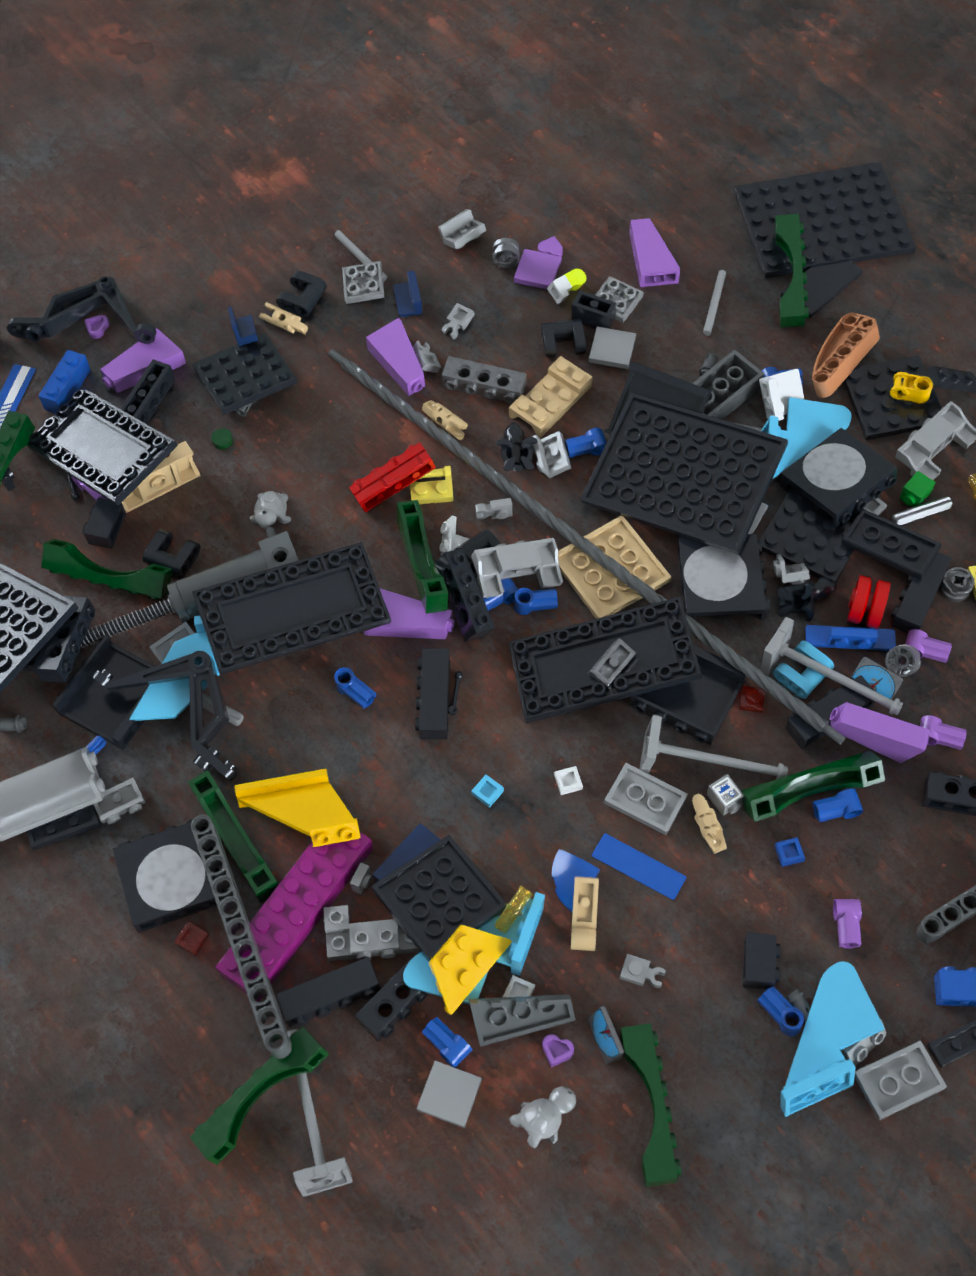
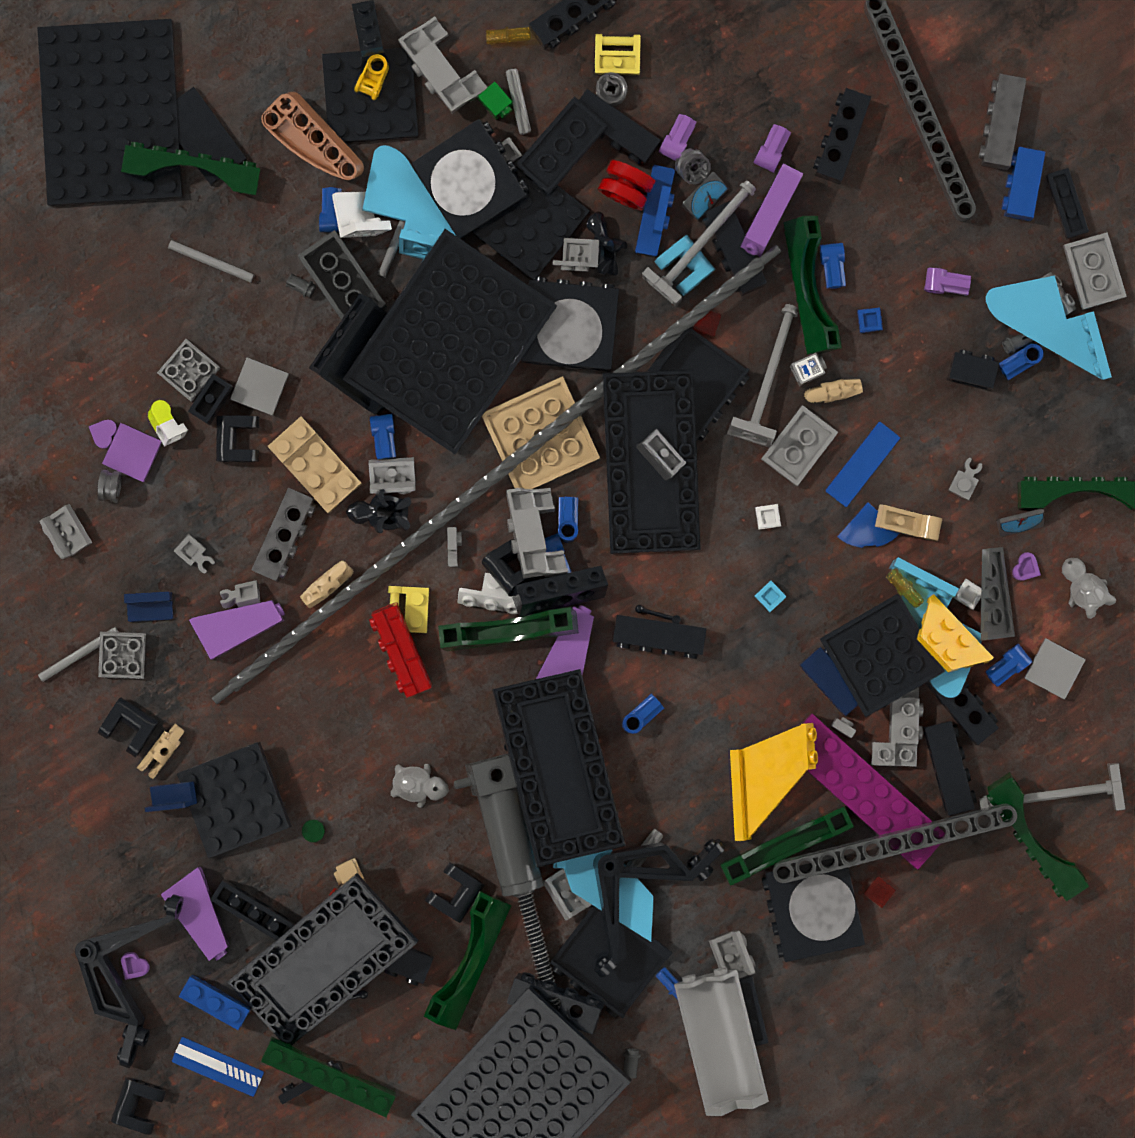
camera: 85 degrees left, 25 degrees up
medium lavender slope [629,218,680,287] -> none

